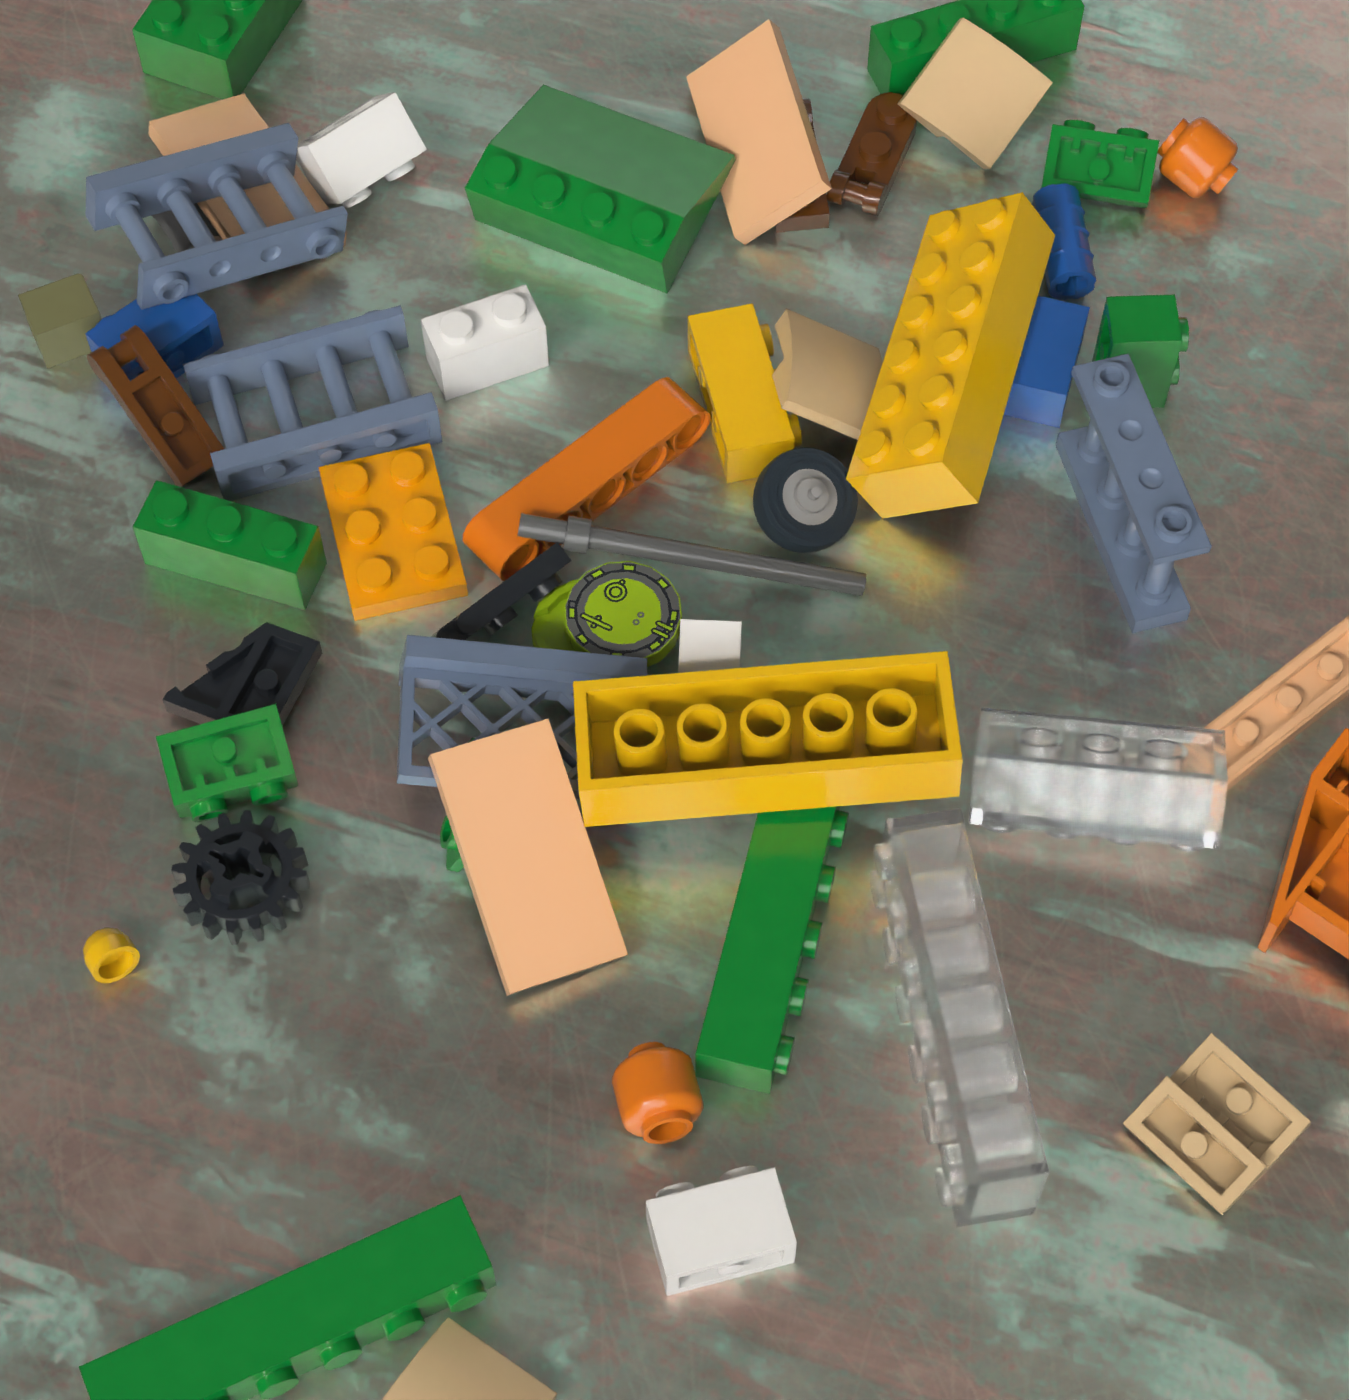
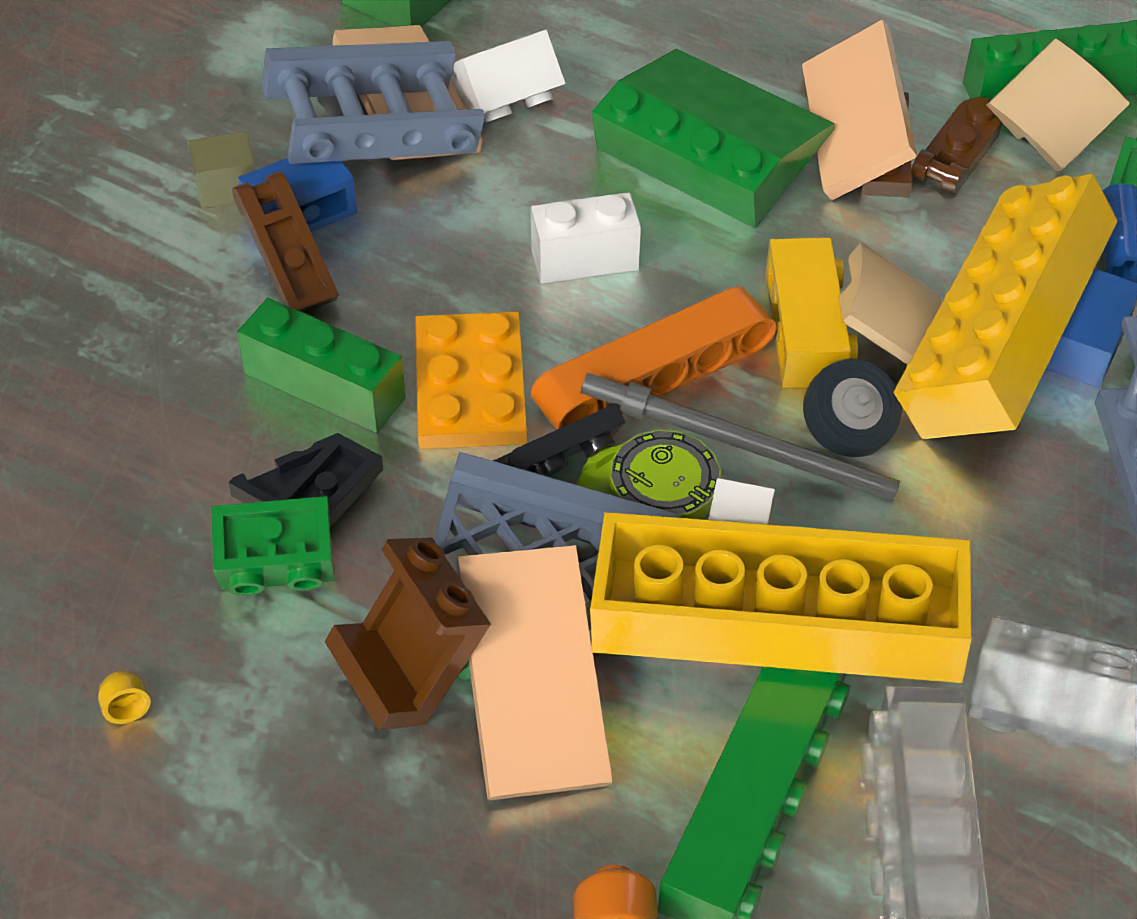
camera: 10 degrees right, 10 degrees down
black gear [171,810,310,945] -> none
sand blue fence [183,305,443,501] -> none
none -> reddish brown panel [324,537,491,730]

